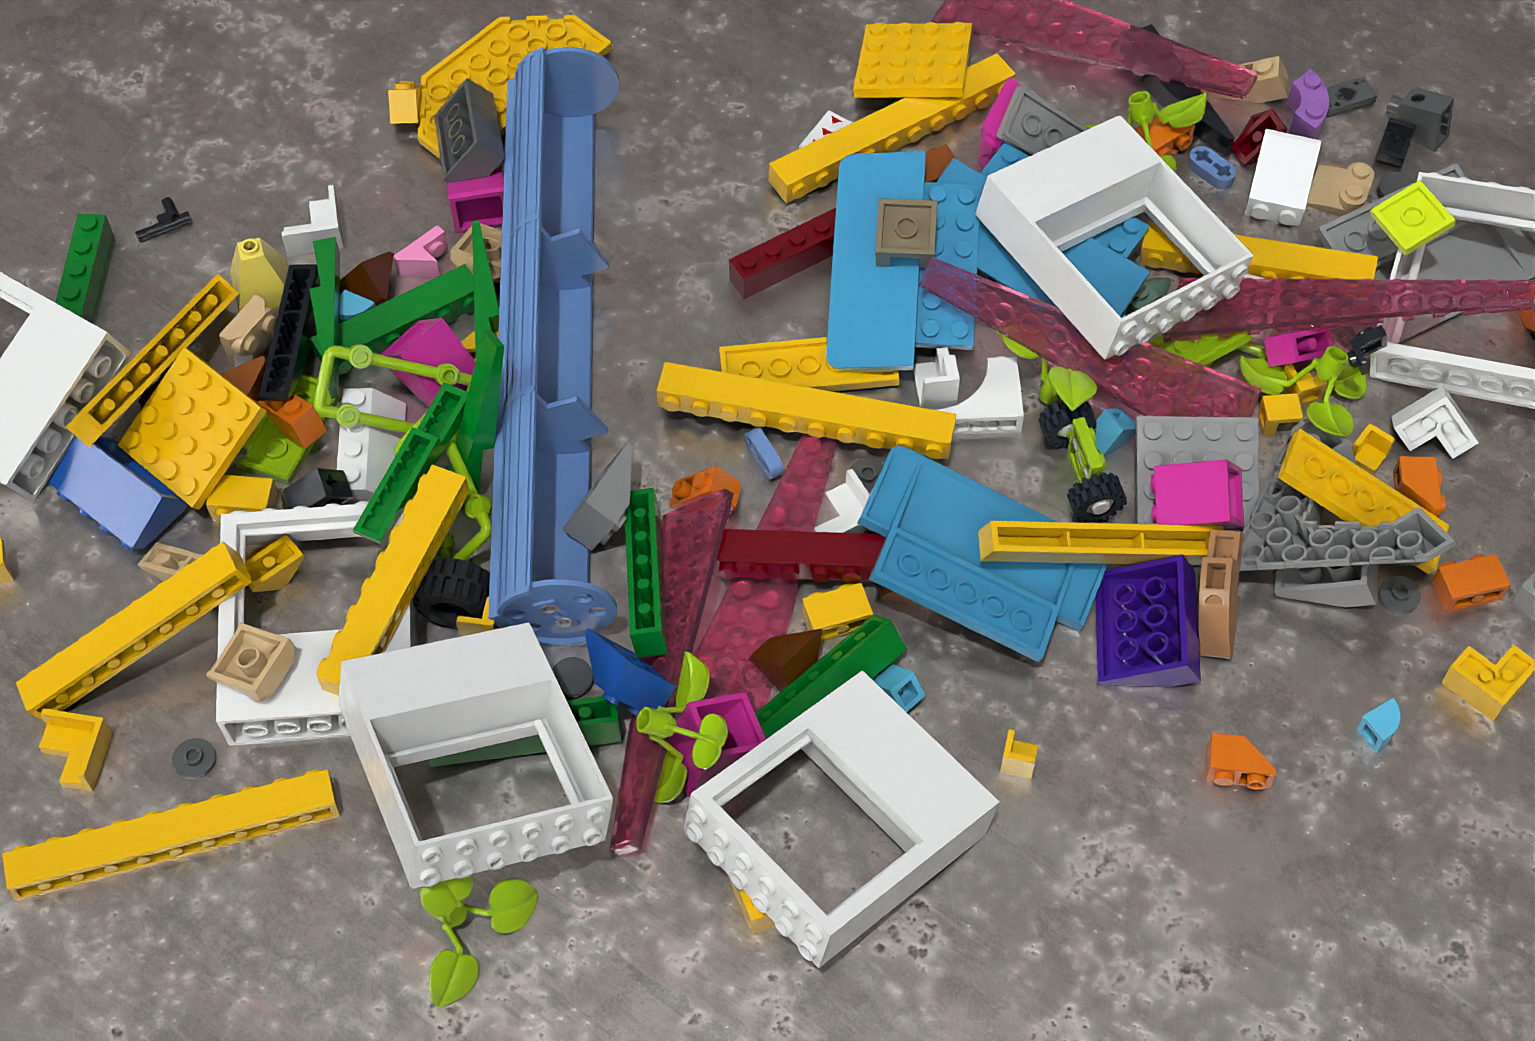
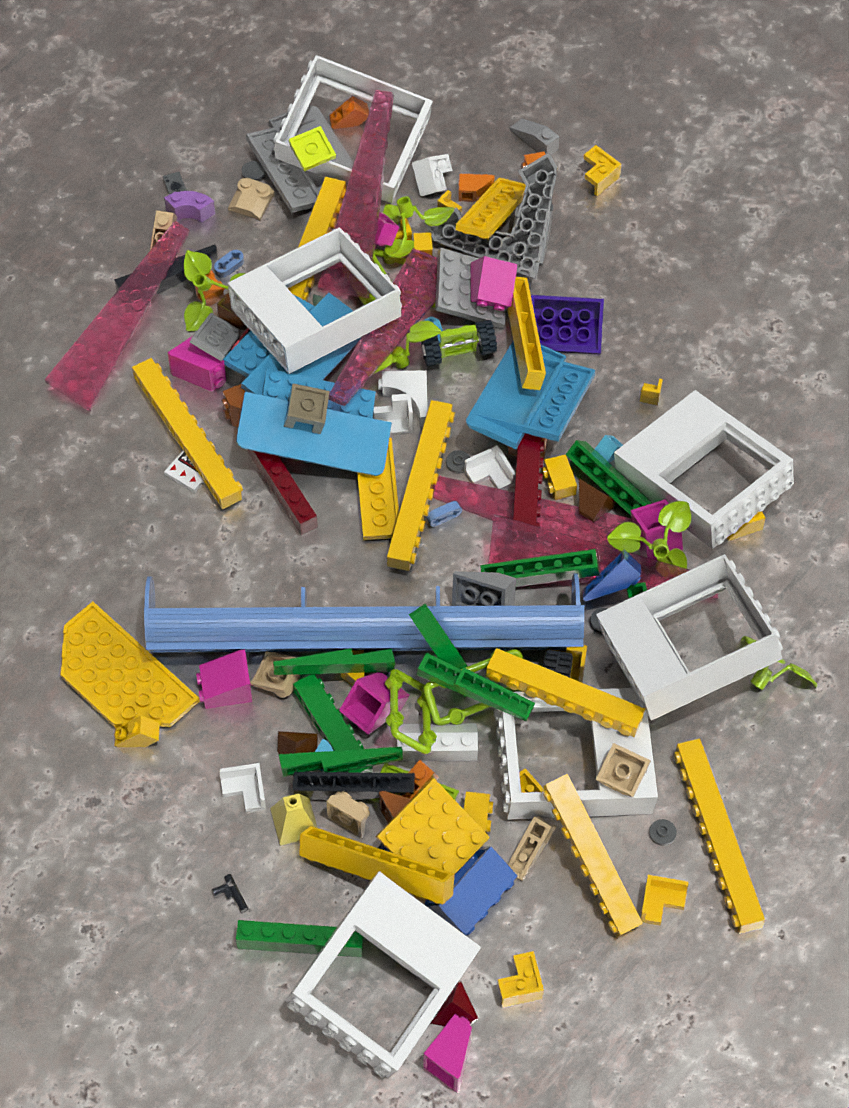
camera: 90 degrees left, 0 degrees up
black piece [281,468,353,510] -> none
bright pink slope [393,225,448,278] -> none
dark grey slope [434,78,505,183] -> none
orange slope [670,466,741,516] -> none
yellow plate [853,22,973,98] -> none
medium nougat slope [1199,530,1244,659] -> none
orange slope [1205,732,1276,790] -> none
dark red slope [1232,108,1288,166] -> none
white slope [1244,129,1321,227] -> none
black bracket [1347,325,1387,375] -> none
medium azure brick [1356,698,1400,754] -> none
black bracket [1375,118,1416,167] -> none
dark grey torso [1387,87,1454,152] -> none

